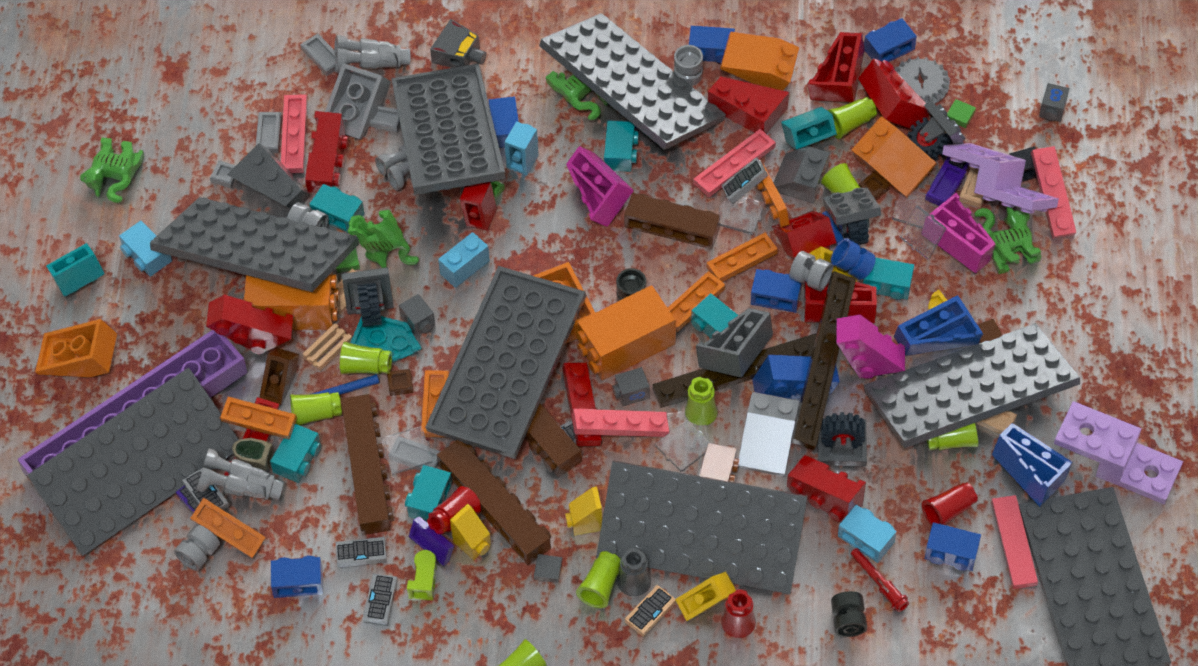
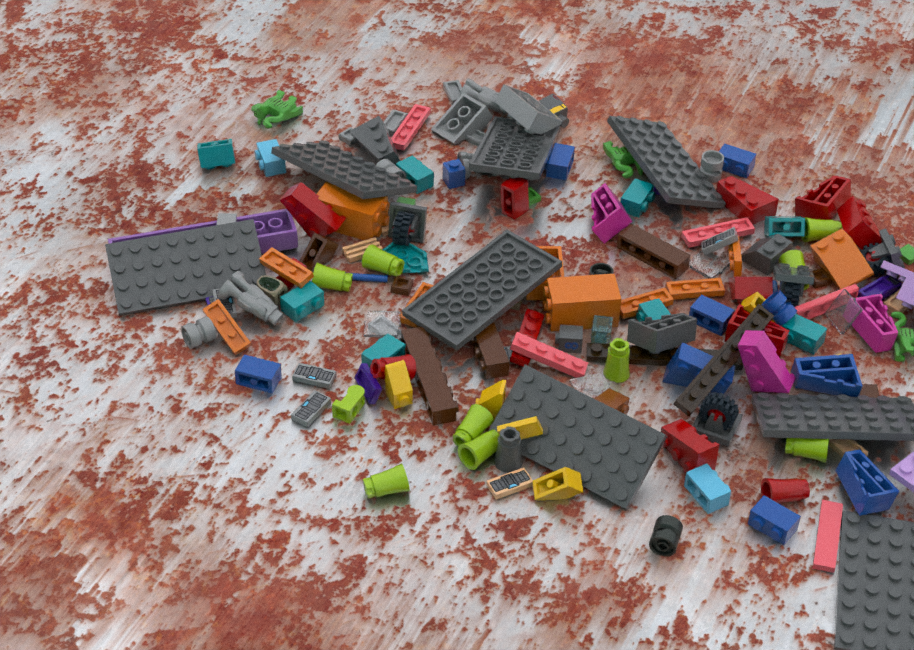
camera: 20 degrees right, 15 degrees down
orange slope [35,319,117,377] -> none
red wedge [305,111,349,193] -> none
reddish brown brick [341,394,394,535] -> none
bright green animal [348,210,419,268] -> none
dark grey brick [399,294,435,336] -> none
medium azure brick [438,232,490,288] -> none
medium azure brick [505,121,539,175] -> none
dark grey tile [534,554,563,583] -> none
orange slope [720,32,799,91] -> none
red plant [721,589,756,638] -> none
slope [739,392,799,477] -> none
light grey wheel [789,251,833,291] -> none
red pin [850,548,909,612] -> none
blue brick [864,18,917,62] -> none
light grey gear [895,56,950,104] -> none
none -> light grey tile [217,213,237,225]
none -> blue brick [442,159,465,189]
none -> lime plant [453,404,494,446]
none -> light grey slope [495,84,563,135]
none -> yellow tile [497,416,543,440]
none -> clear light blue brick [591,315,613,344]
none -> coral tile [795,284,859,320]

